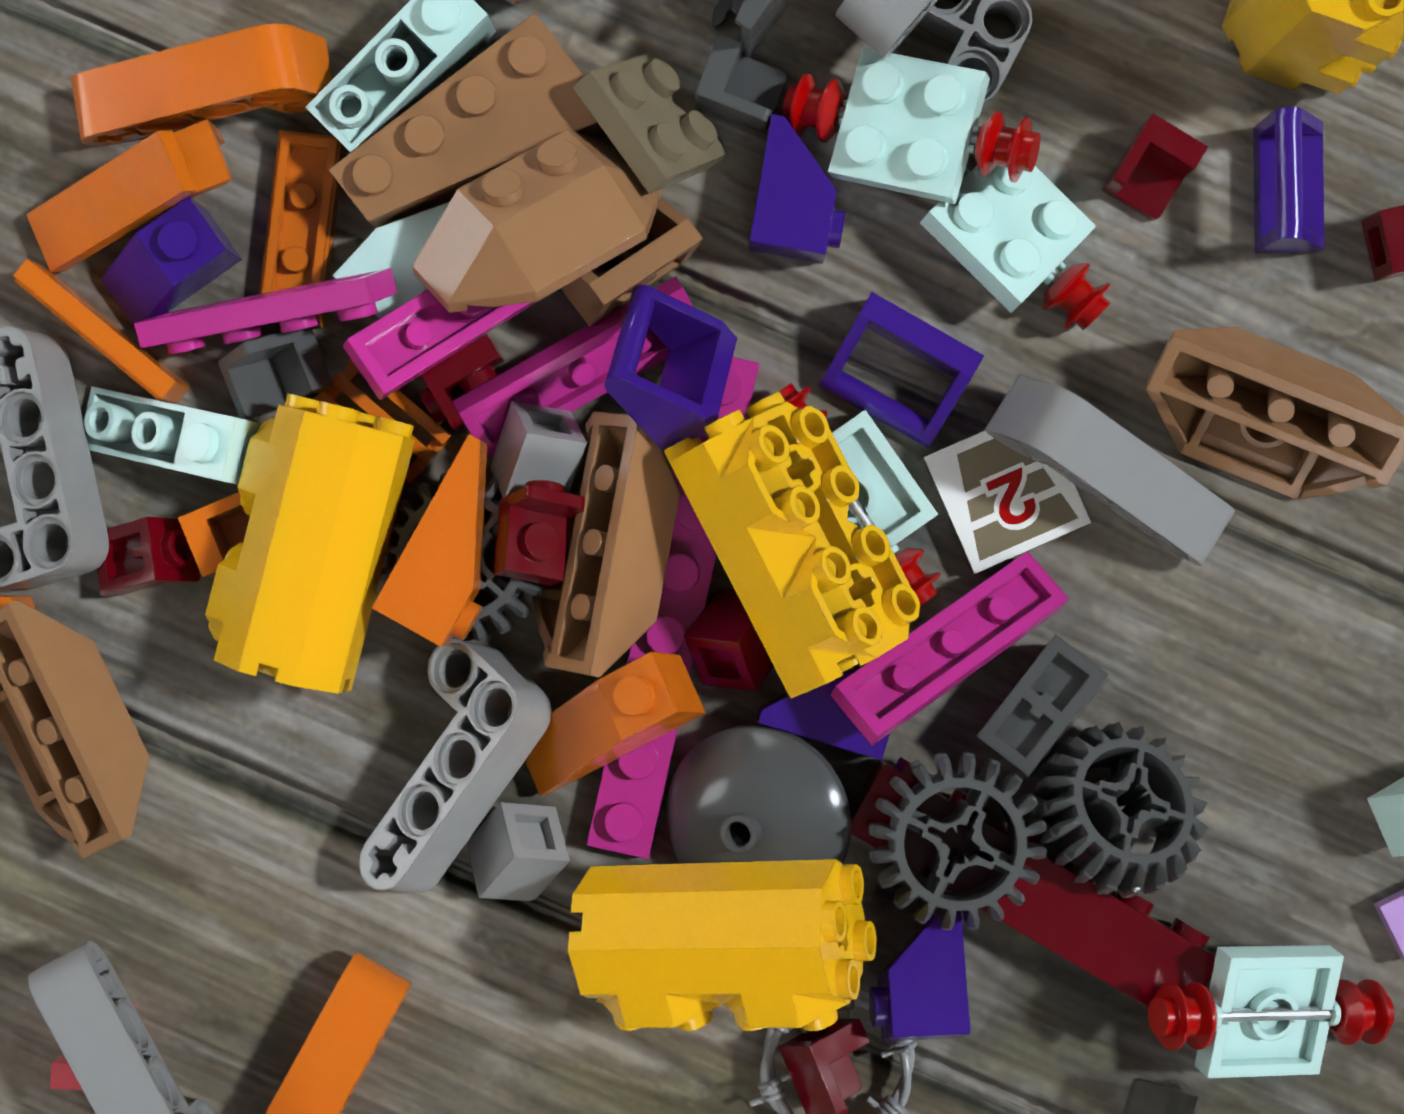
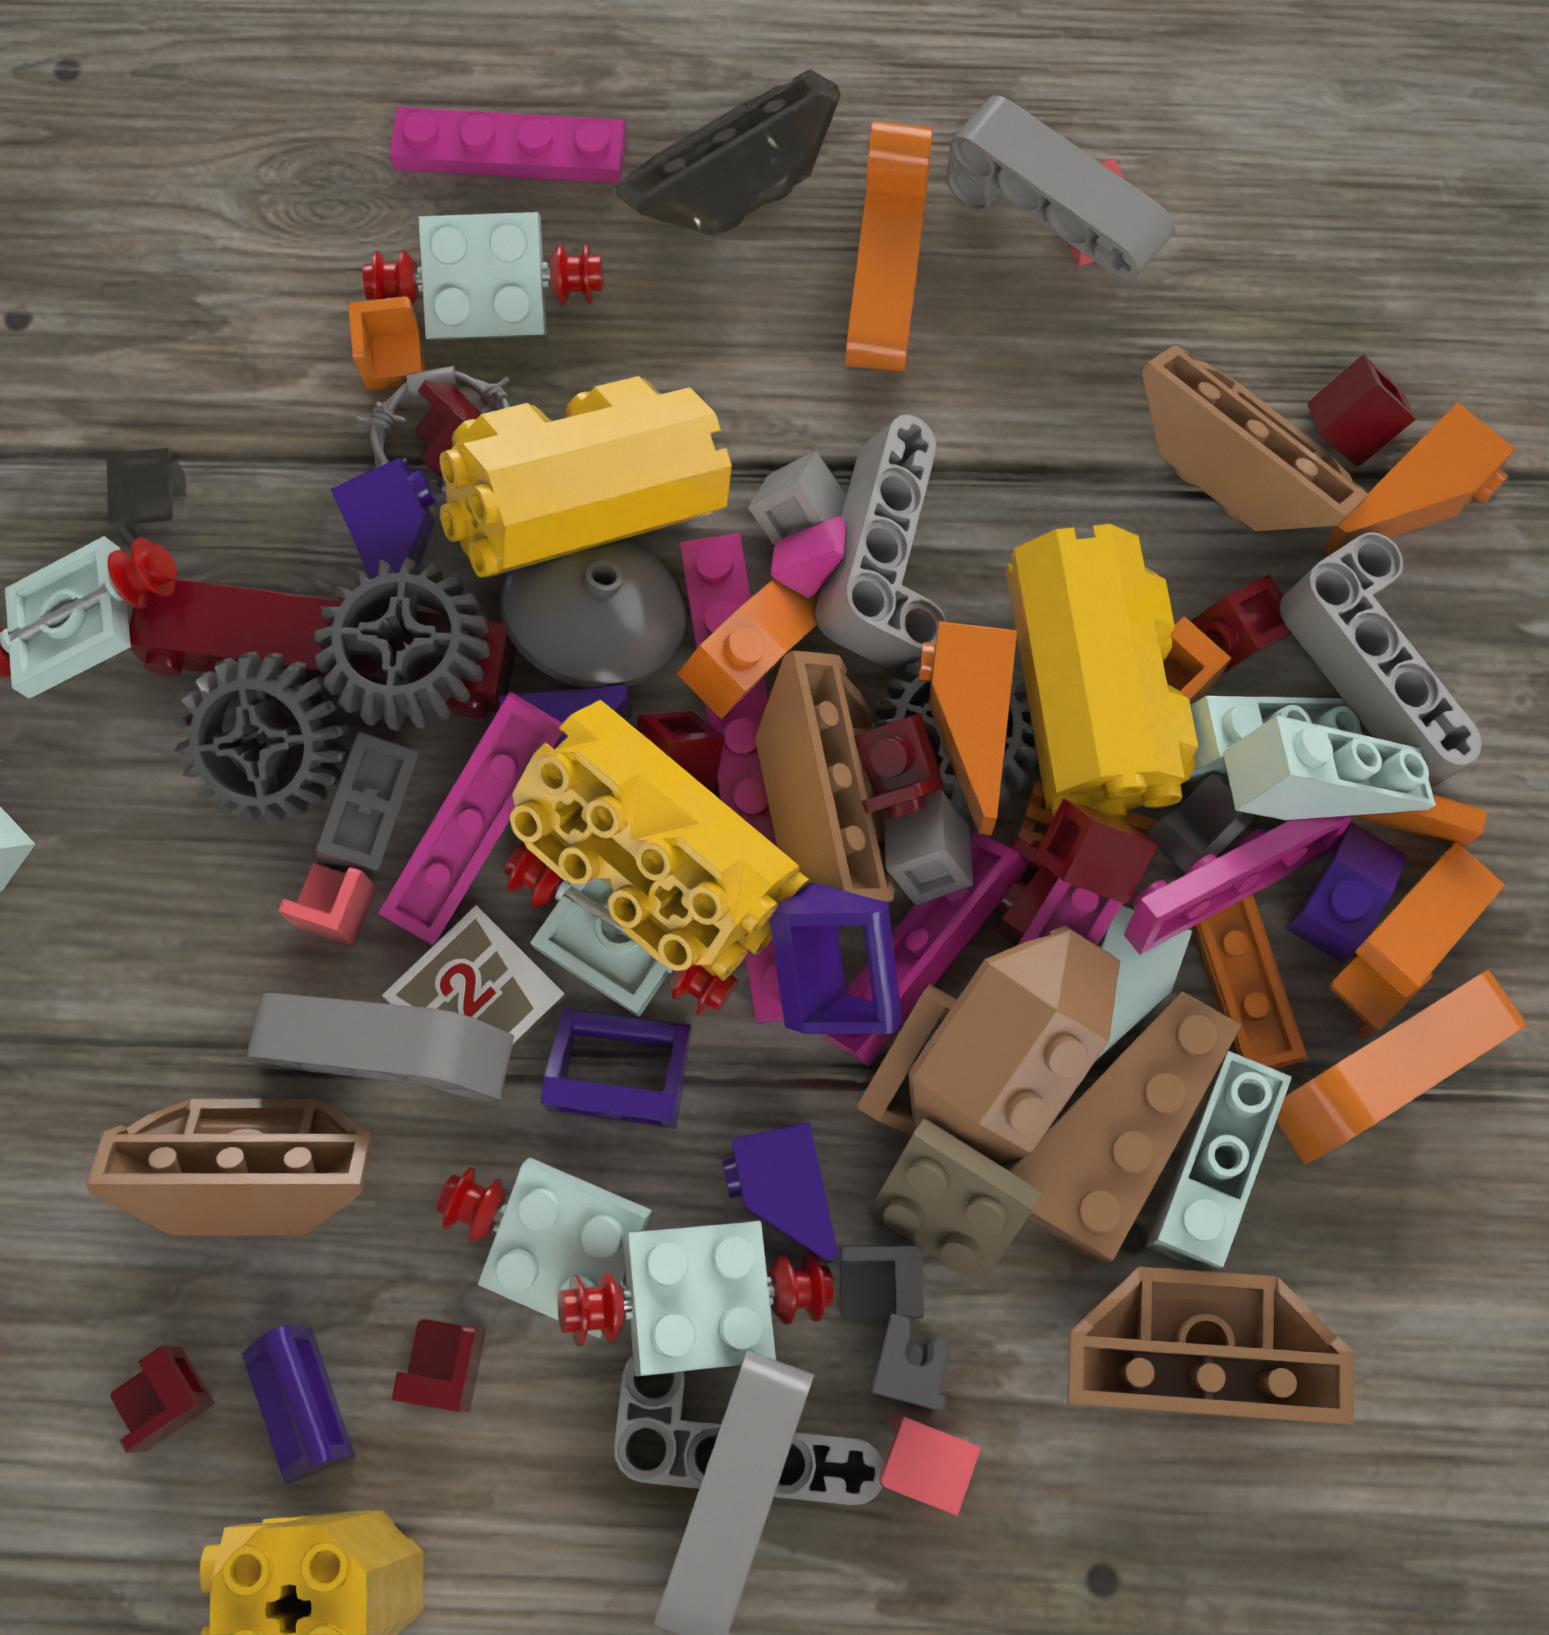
camera: 160 degrees right, 15 degrees down
none -> coral panel [278,863,377,947]
none -> dark pink slope [770,516,846,598]
none -> dark red panel [1035,798,1158,904]
none -> light aqua slope [1223,715,1436,820]

